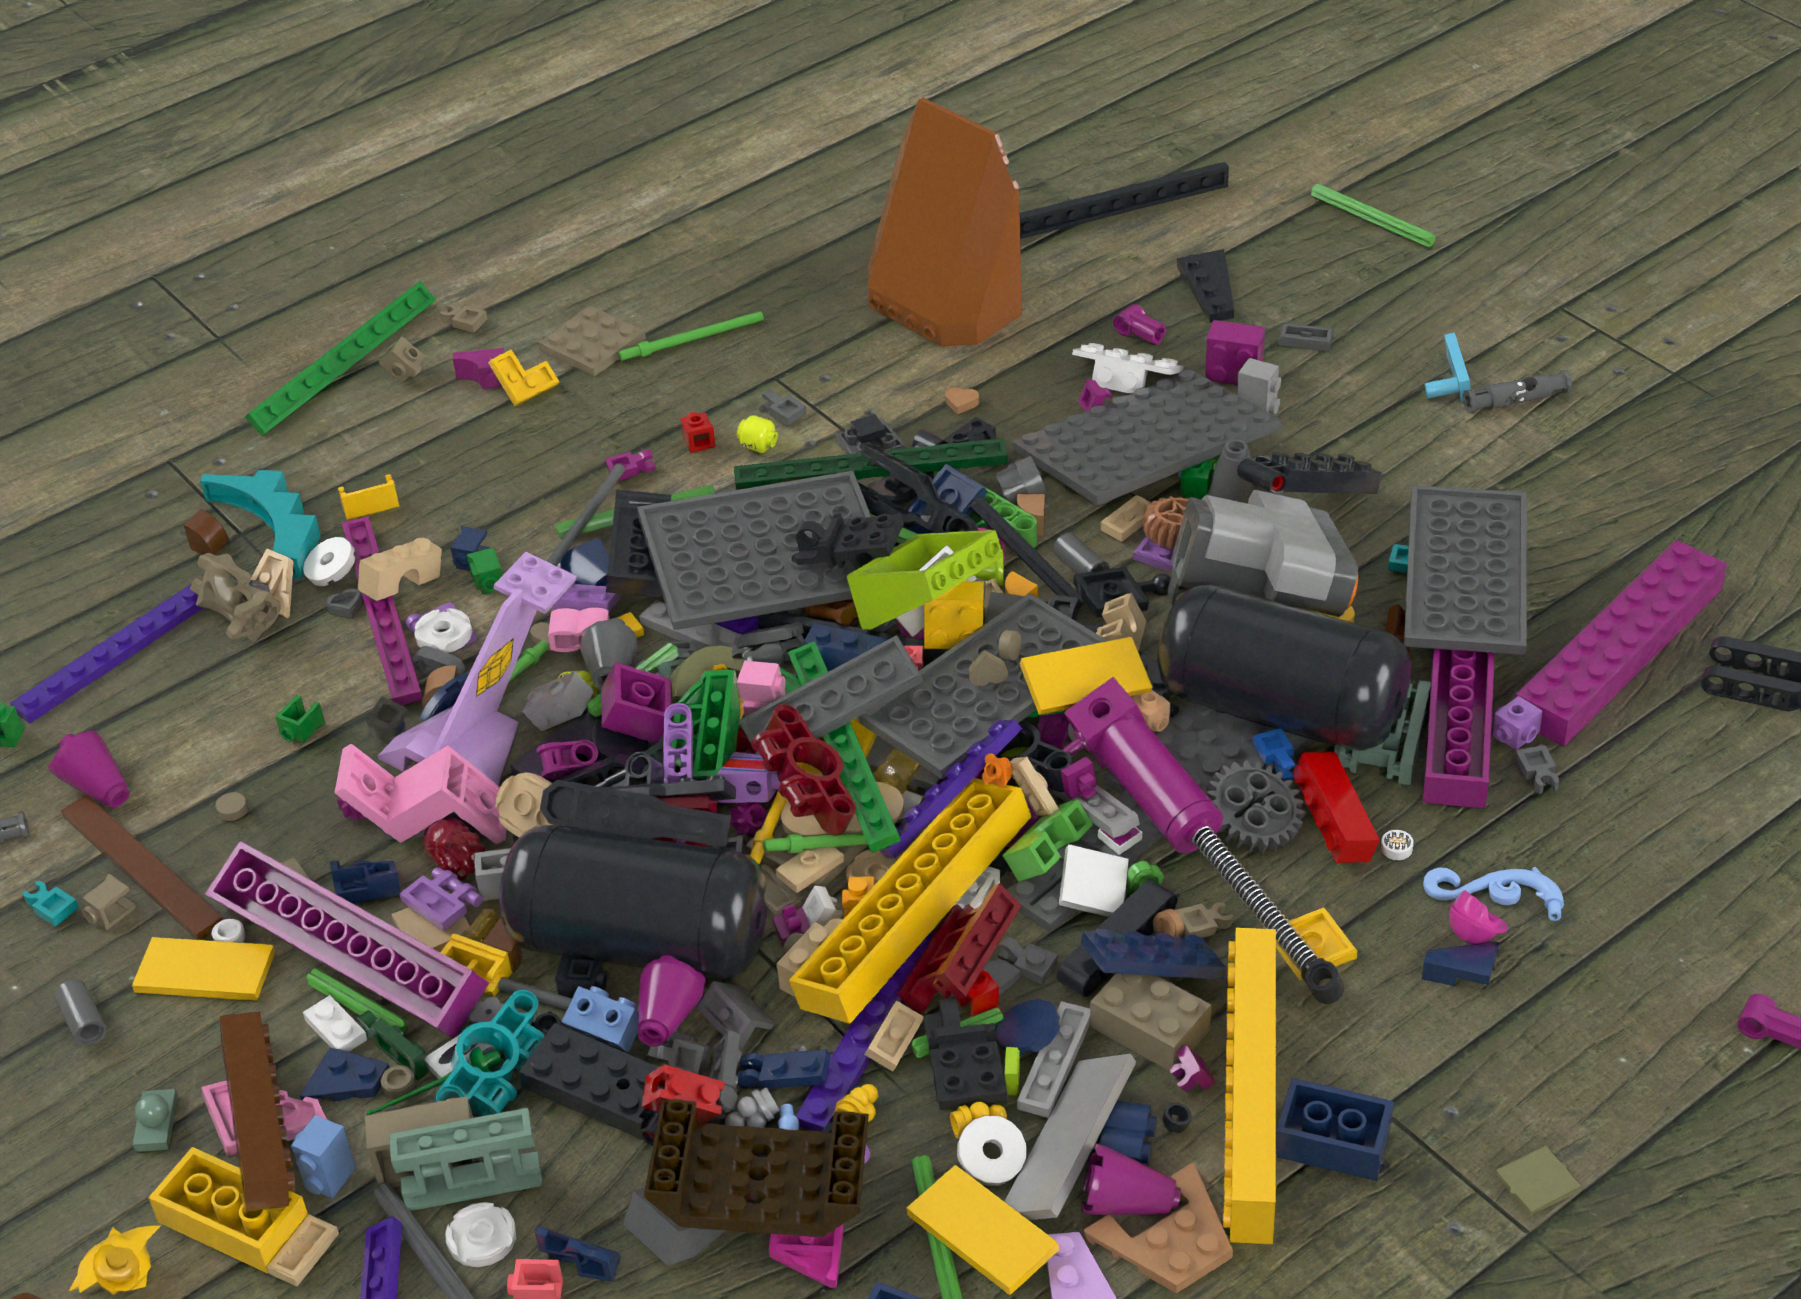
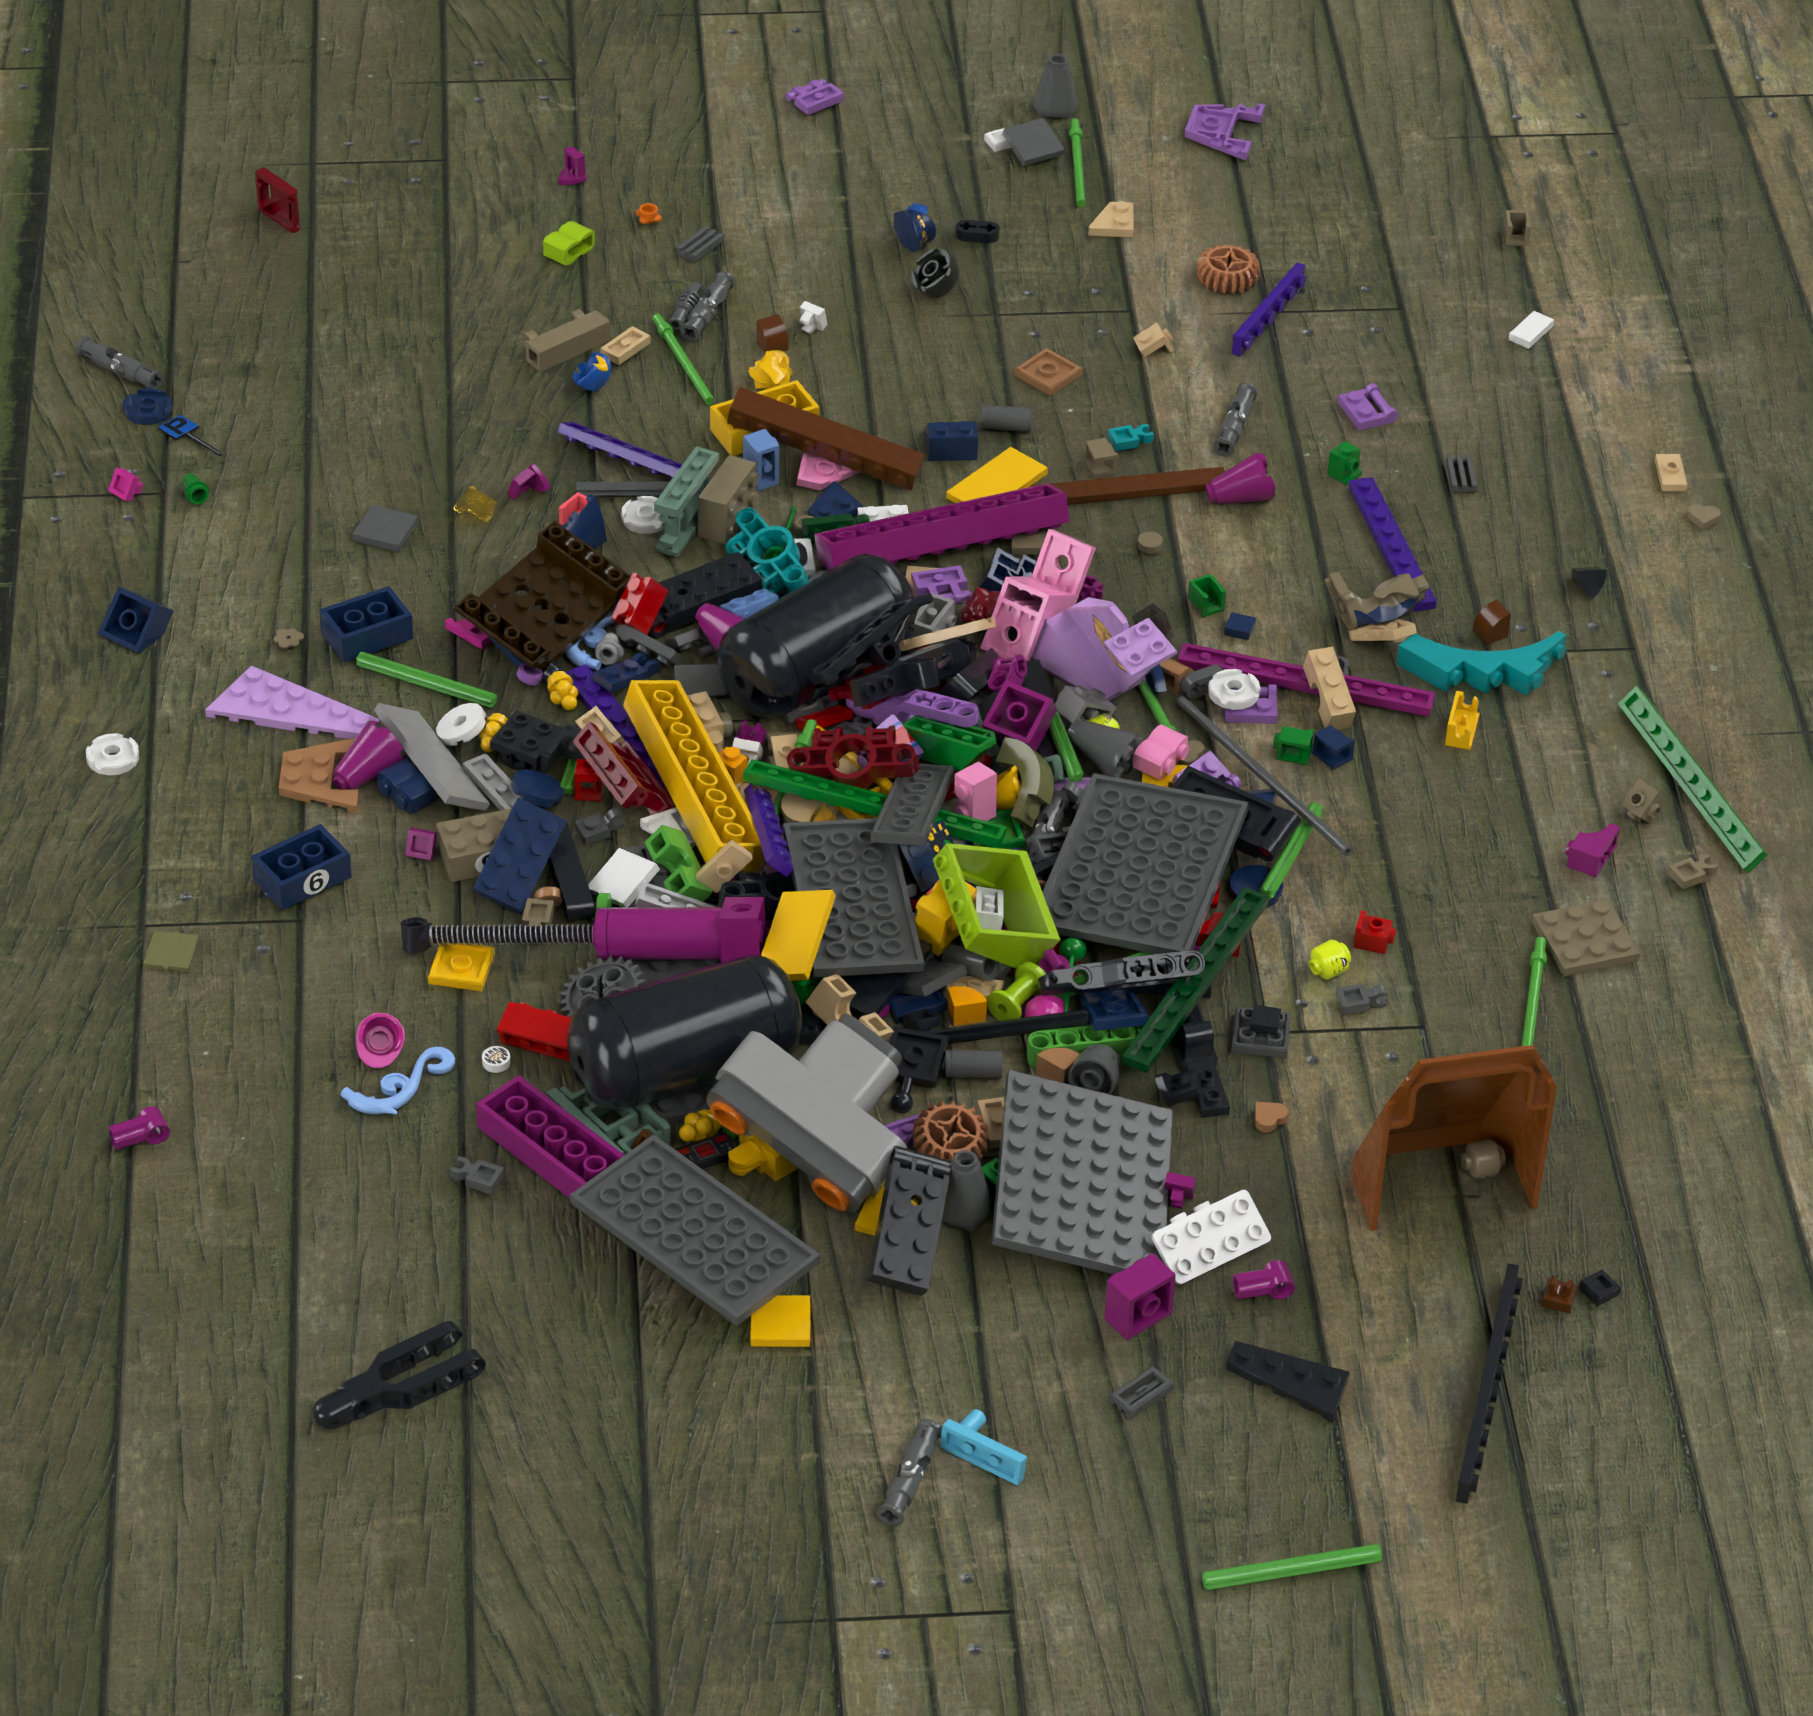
camera: 120 degrees right, 0 degrees up
sand green tile [132,1089,178,1152] -> none
tan plate [267,1214,339,1287] -> none
white tile [303,537,355,586] -> none
yellow tile [488,349,559,406] -> none
magenta plate [605,450,656,482] -> none
black plate [795,513,904,570] -> none
yellow tile [906,1165,1059,1295] -> none
dark tan tile [968,650,1008,686] -> none
orange plate [982,754,1013,788] -> none
dark grey tile [982,959,1021,997] -> none
dark tan tile [998,630,1021,661] -> none
lime tile [1005,1047,1020,1095] -> none
magenta tile [1060,757,1097,800] -> none
black hinge [1162,1102,1192,1133] -> none
yellow brick [1223,928,1276,1245] -> none
light grey brick [1238,358,1281,414] -> none
dark blue slope [1422,941,1499,986] -> none
medium lavender brick [1492,696,1542,750] -> none
magenta brick [1516,540,1727,746] -> none
none -> dark blue slope [925,421,978,461]
none -> dark blue tile [1224,612,1256,640]
none -> black tile [1572,567,1607,598]

